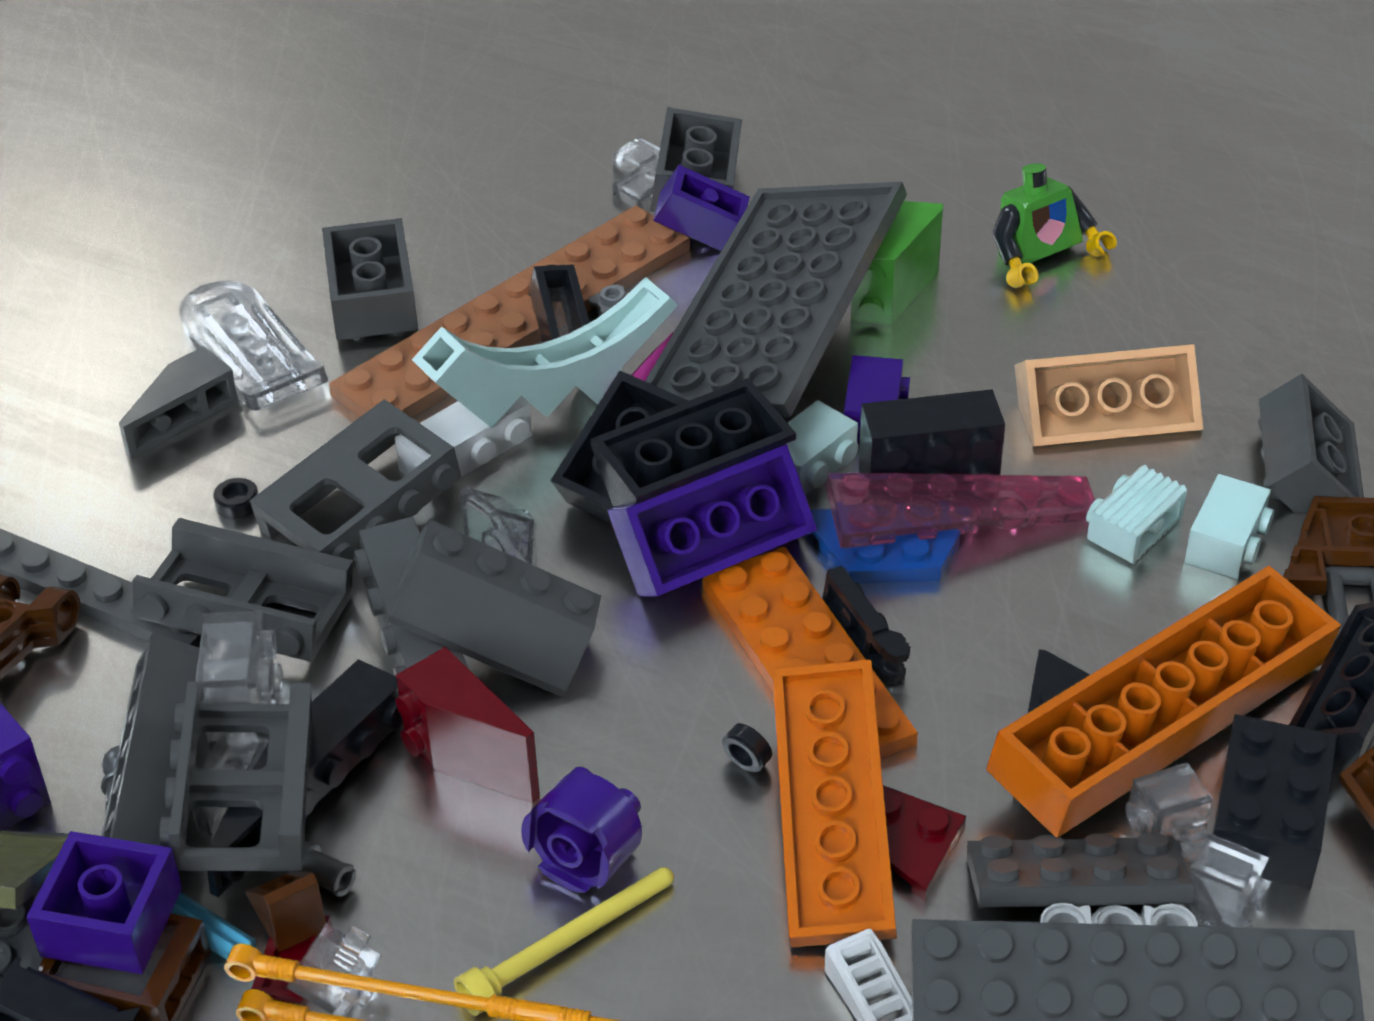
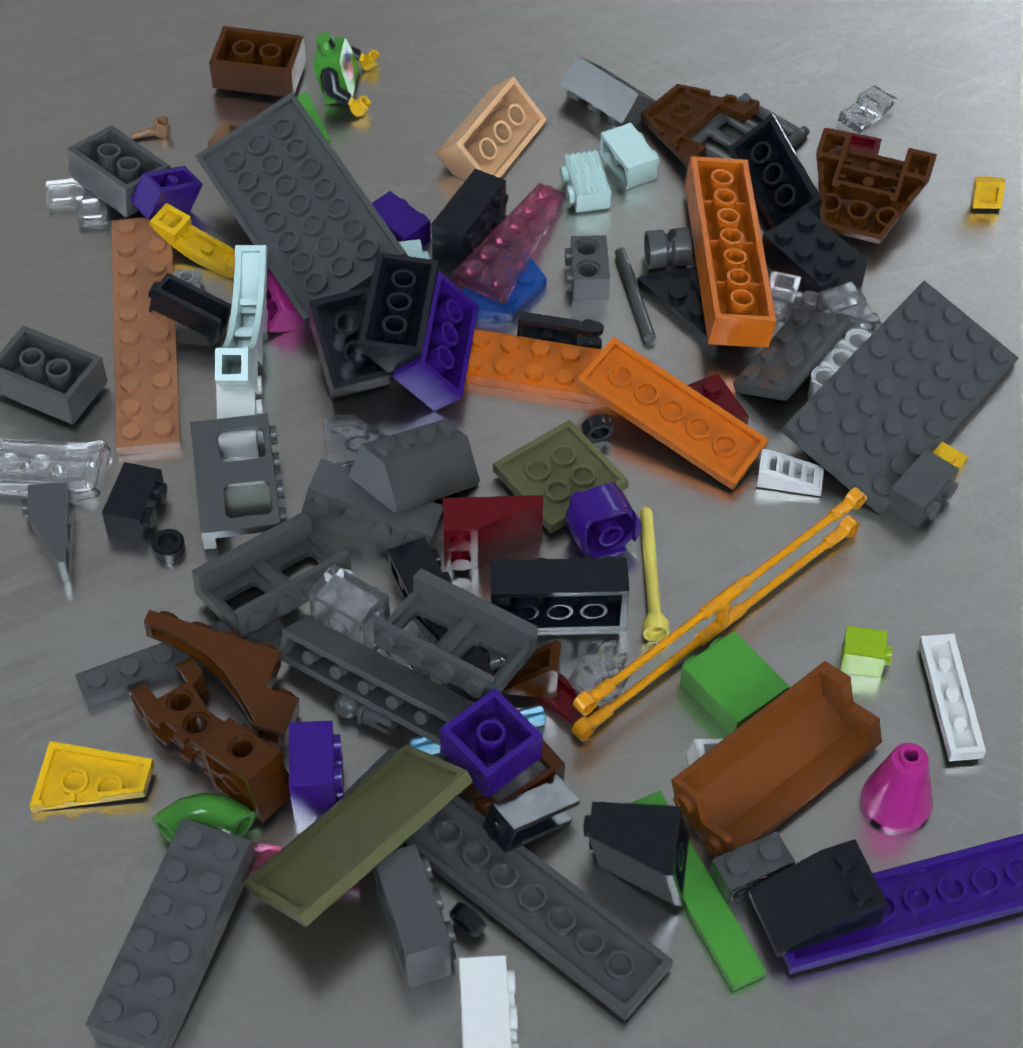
camera: 55 degrees left, 10 degrees up
none -> black brick [102,462,168,539]
none -> medium nougat hand [131,116,170,140]
none -> reddish brown arch [144,610,300,748]
none -> yellow slope [149,203,235,279]
none -> reddish brown brick [209,26,306,97]
none -> black brick [490,556,630,631]
none -> olive plate [493,419,629,534]
none -> dark grey brick [565,235,610,300]
none -> dark grey bar [615,247,656,342]
none -> dark grey wheel [644,227,692,269]

